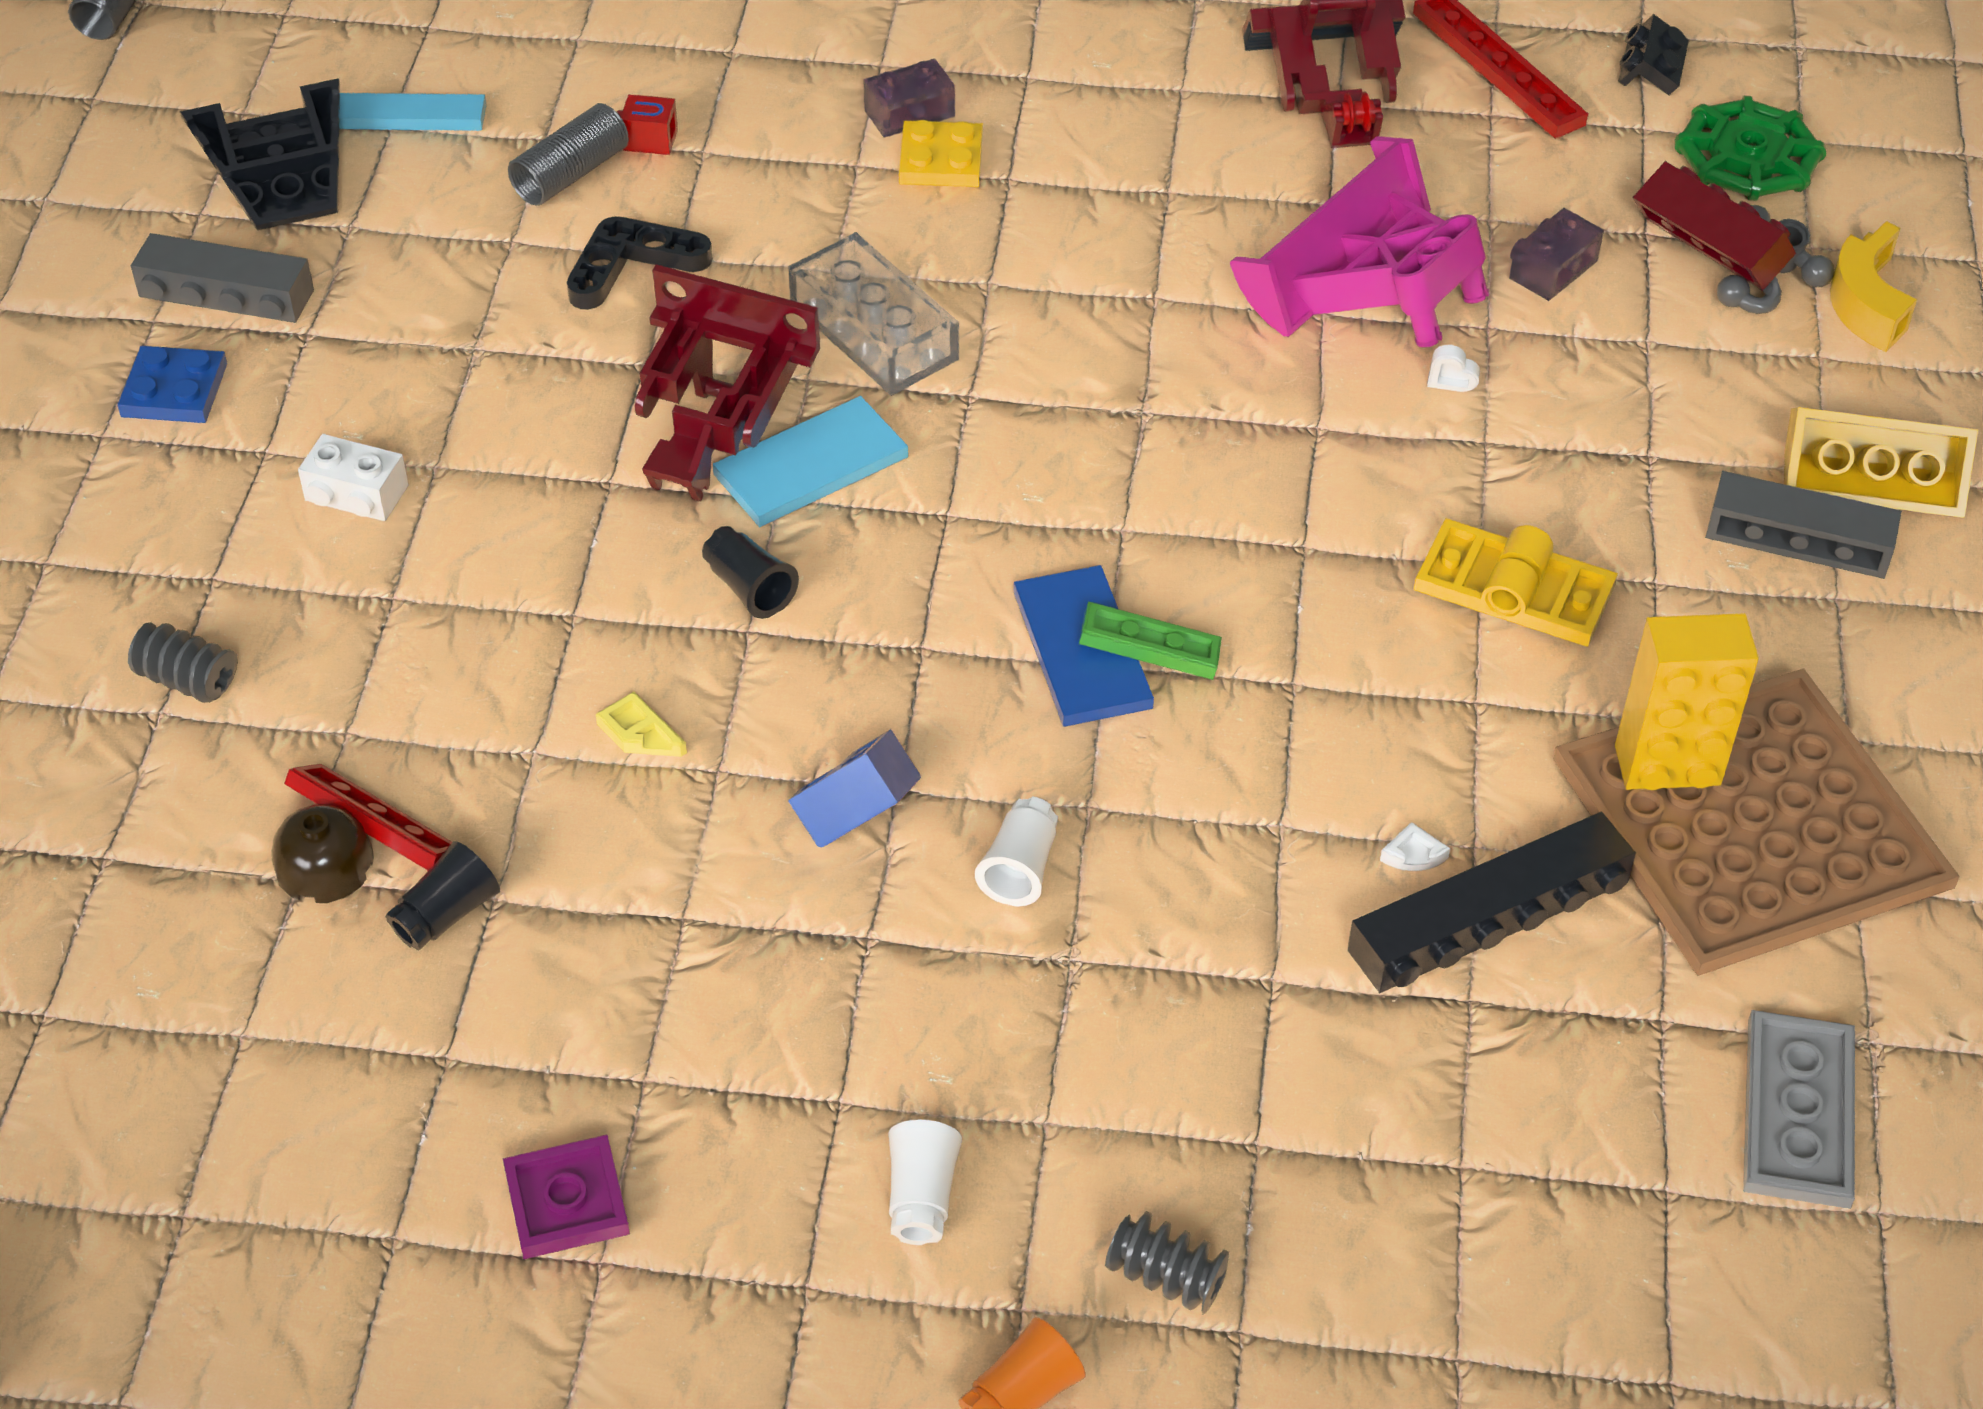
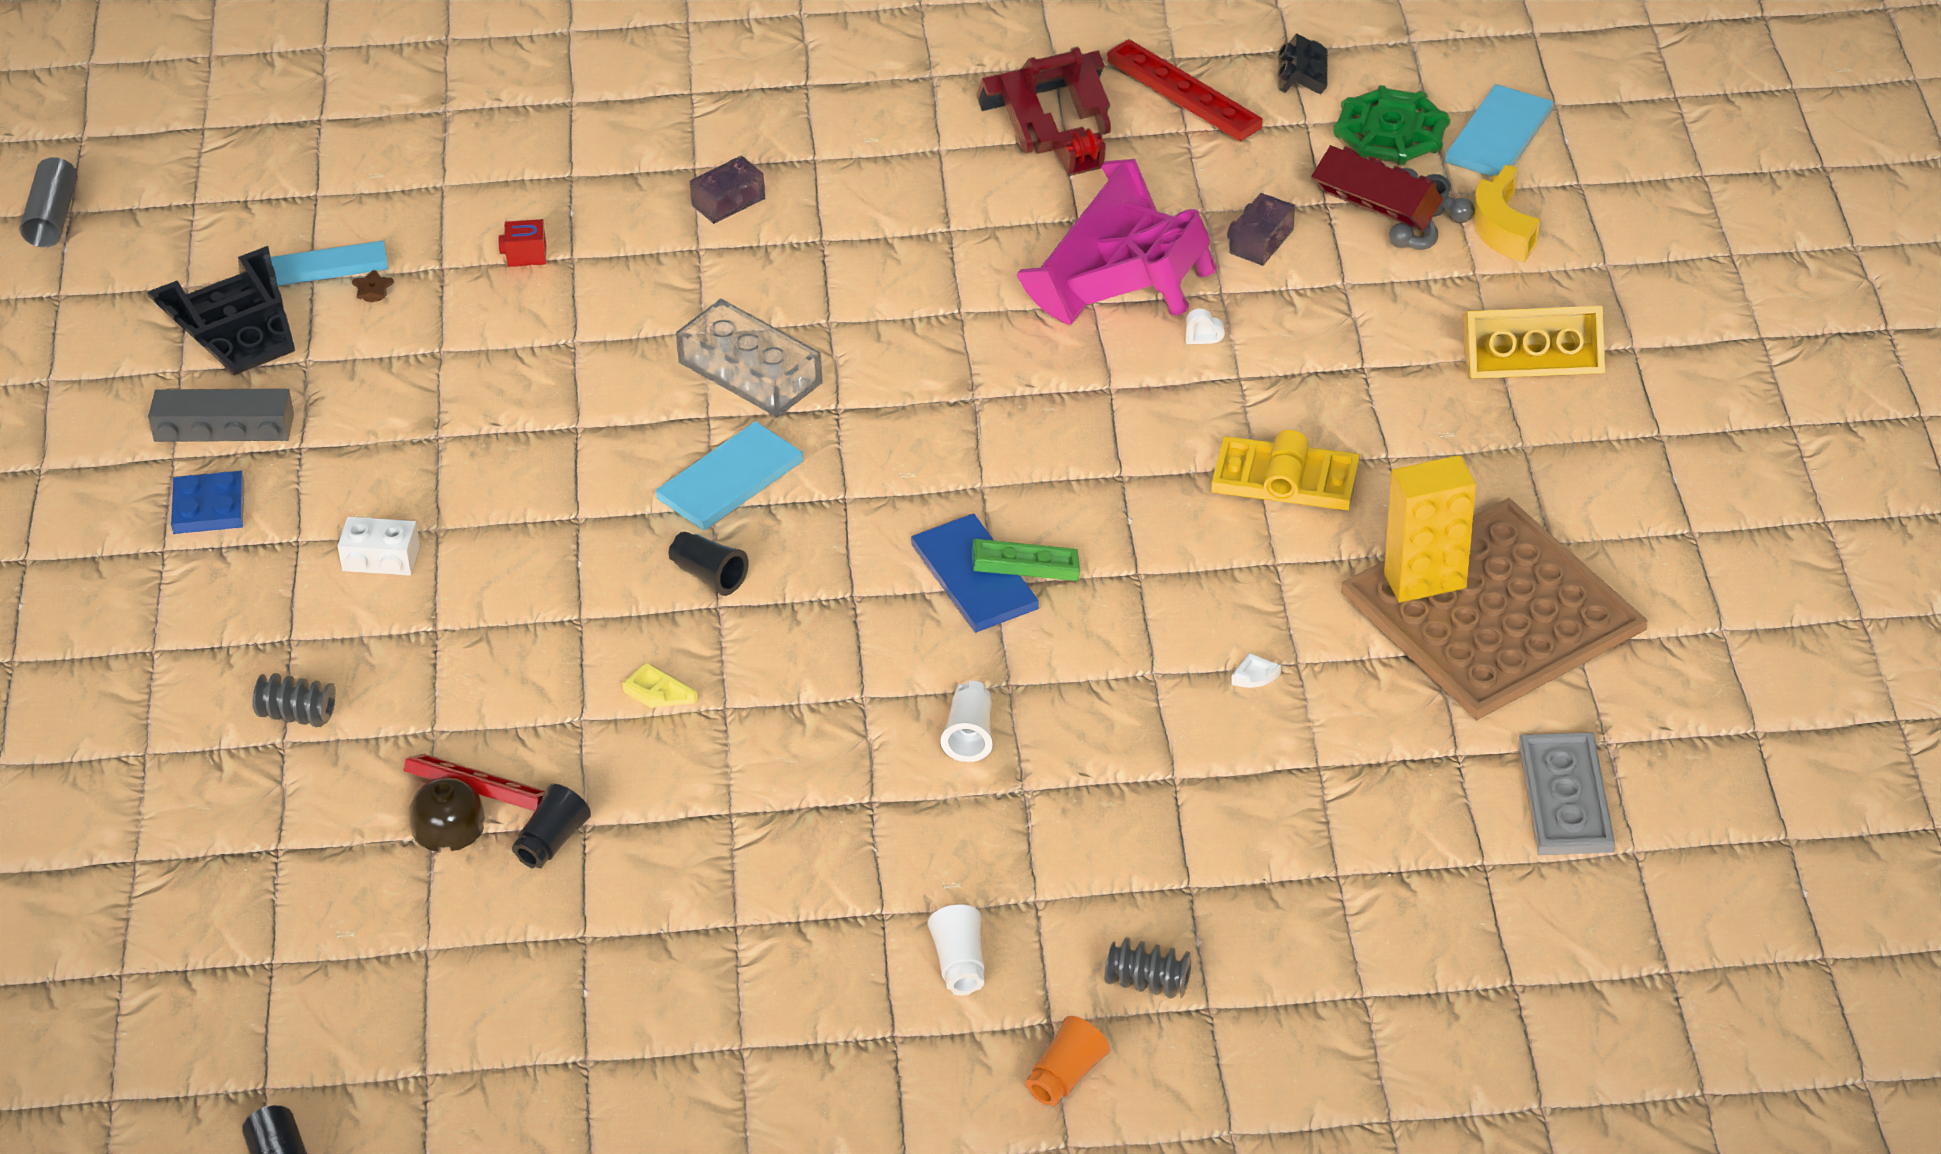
camera: 10 degrees left, 5 degrees down
magenta plate [502,1135,630,1260] -> none
dark grey piece [508,103,629,206] -> none
black beam [567,216,712,310] -> none
dark red container [635,264,820,501] -> none
panel [788,729,921,848] -> none
yellow plate [899,120,983,187] -> none
black brick [1347,811,1636,994] -> none
dark grey brick [1705,471,1902,579] -> none
none -> reddish brown plate [352,270,394,302]
none -> medium azure tile [1445,84,1553,177]

